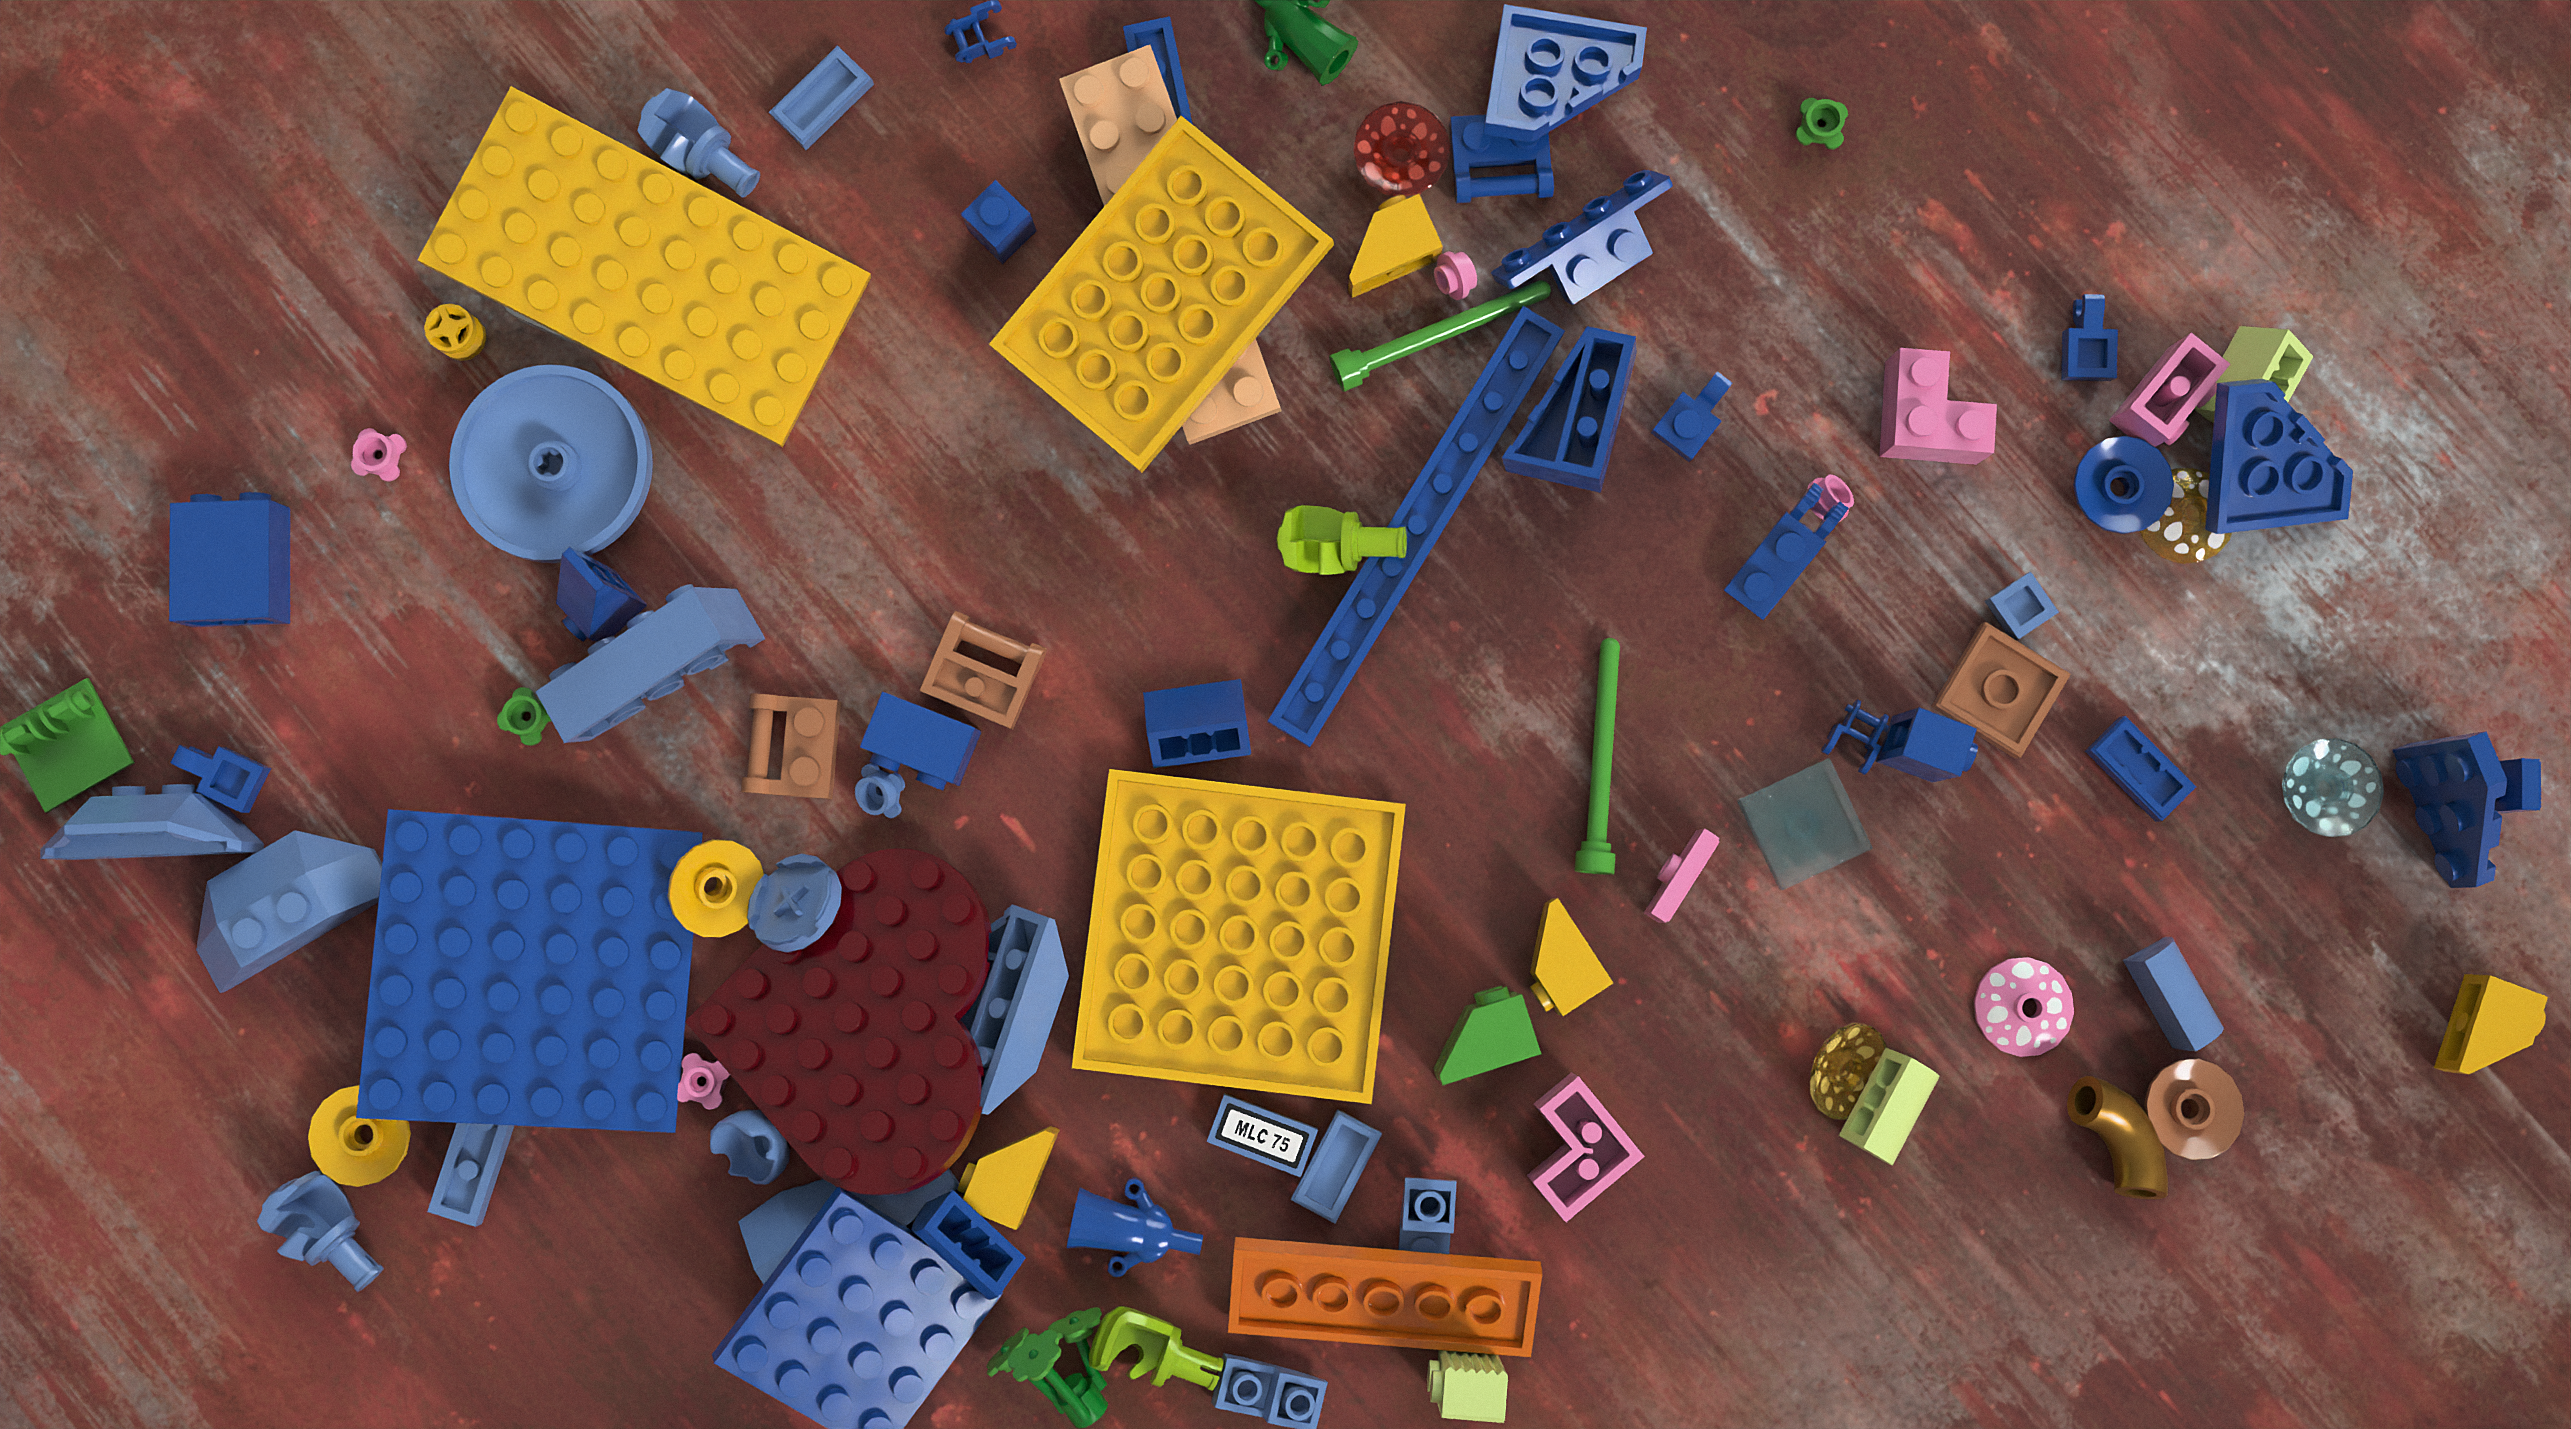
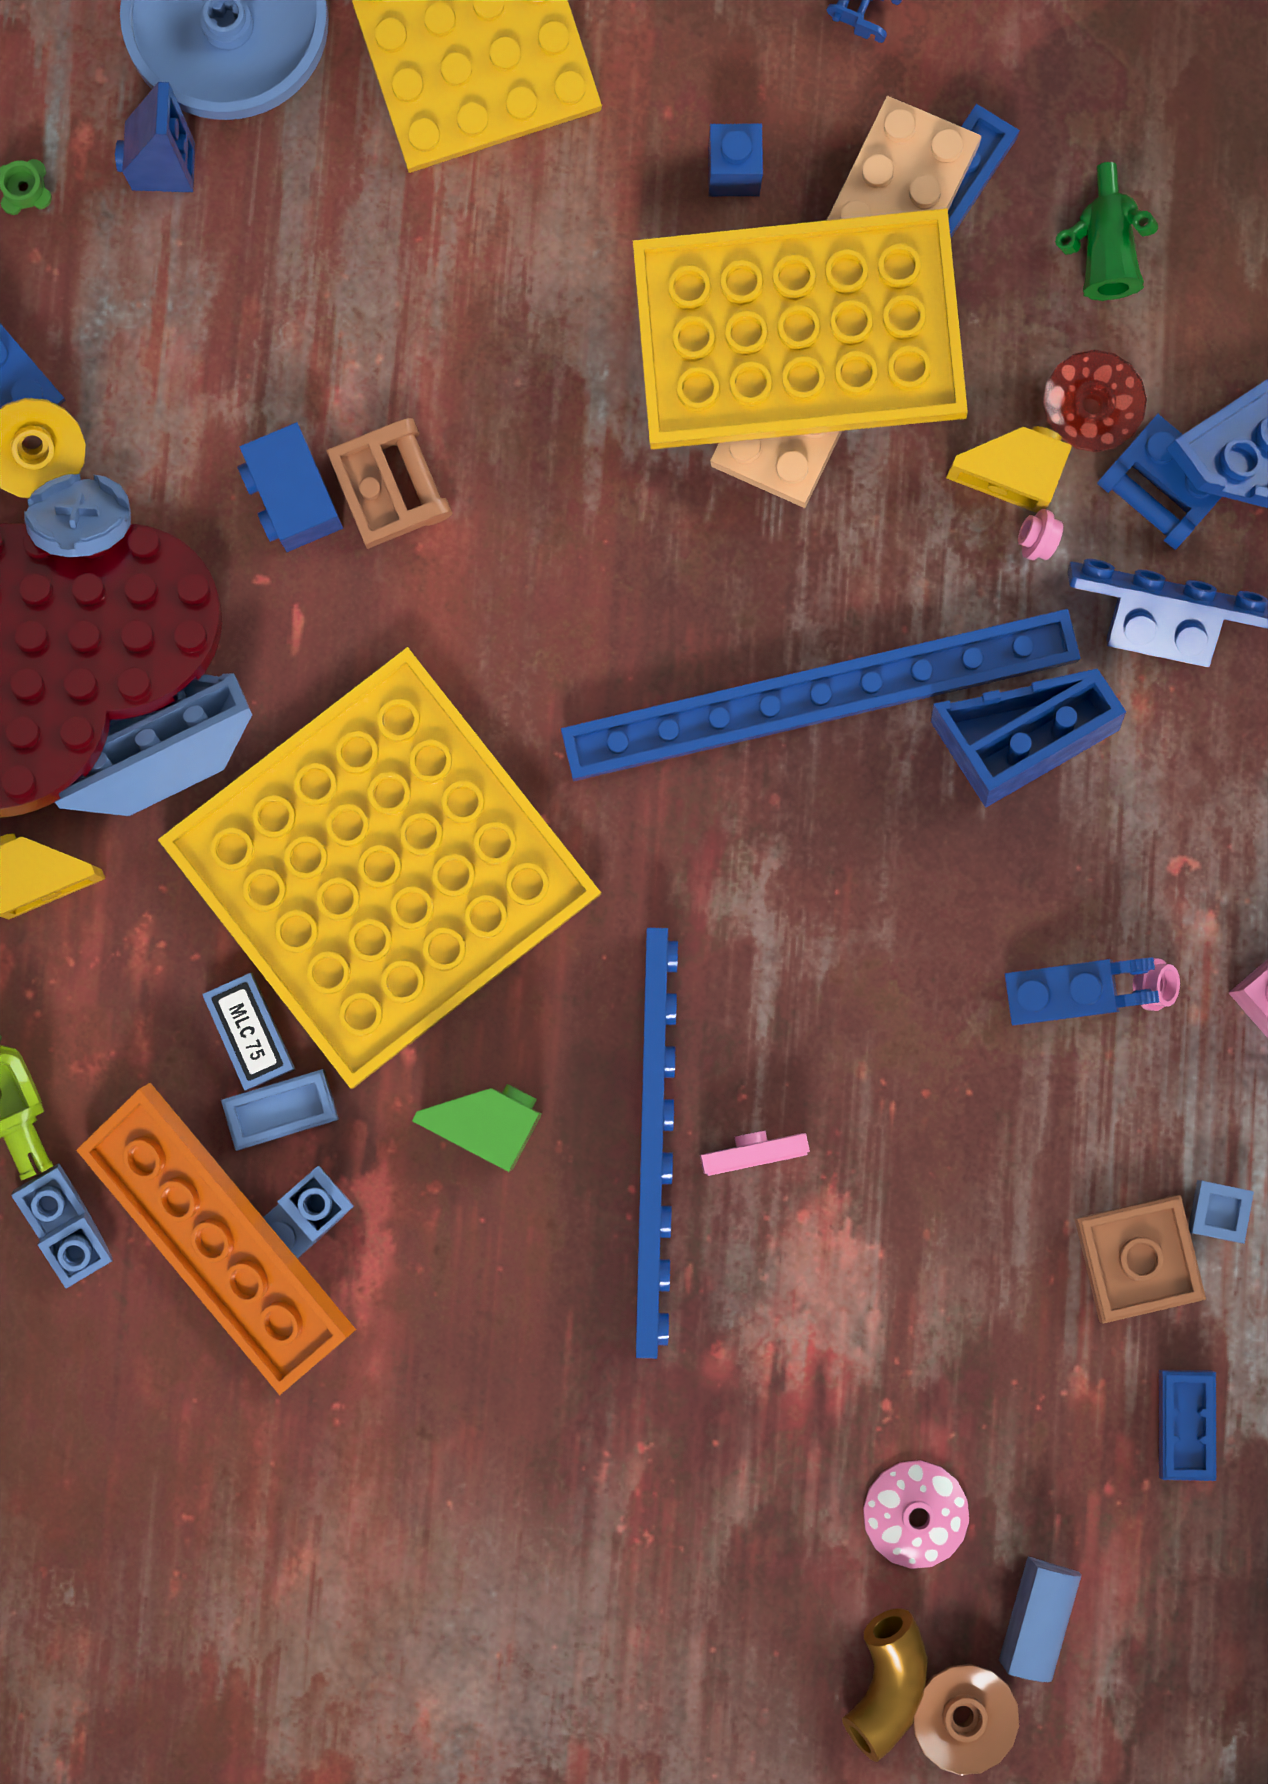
camera: 40 degrees right, 0 degrees up
medium blue wedge [535,584,765,743] -> none
nougat plate [741,693,841,800] -> none
medium blue plate [855,763,905,818] -> none
blue piece [1067,1177,1203,1277] -> none
blue brick [1143,679,1251,768] -> none
lime piece [1276,505,1407,575] -> none
bright green piece [1329,280,1551,392] -> none
yellowish green brick [1427,1350,1508,1423] -> none
bright pink brick [1527,1072,1645,1222] -> none
yellow slope [1530,898,1613,1016] -> none
bright green piece [1574,638,1620,875] -> none
blue plate [1651,371,1733,462] -> none
clear light blue plate [1737,758,1873,890] -> none
clear yellow dish [1810,1023,1887,1120] -> none
blue piece [1821,699,1890,775] -> none
yellowish green brick [1839,1048,1940,1165] -> none
blue brick [1877,707,1978,782] -> none
none -> blue plate [636,928,678,1359]

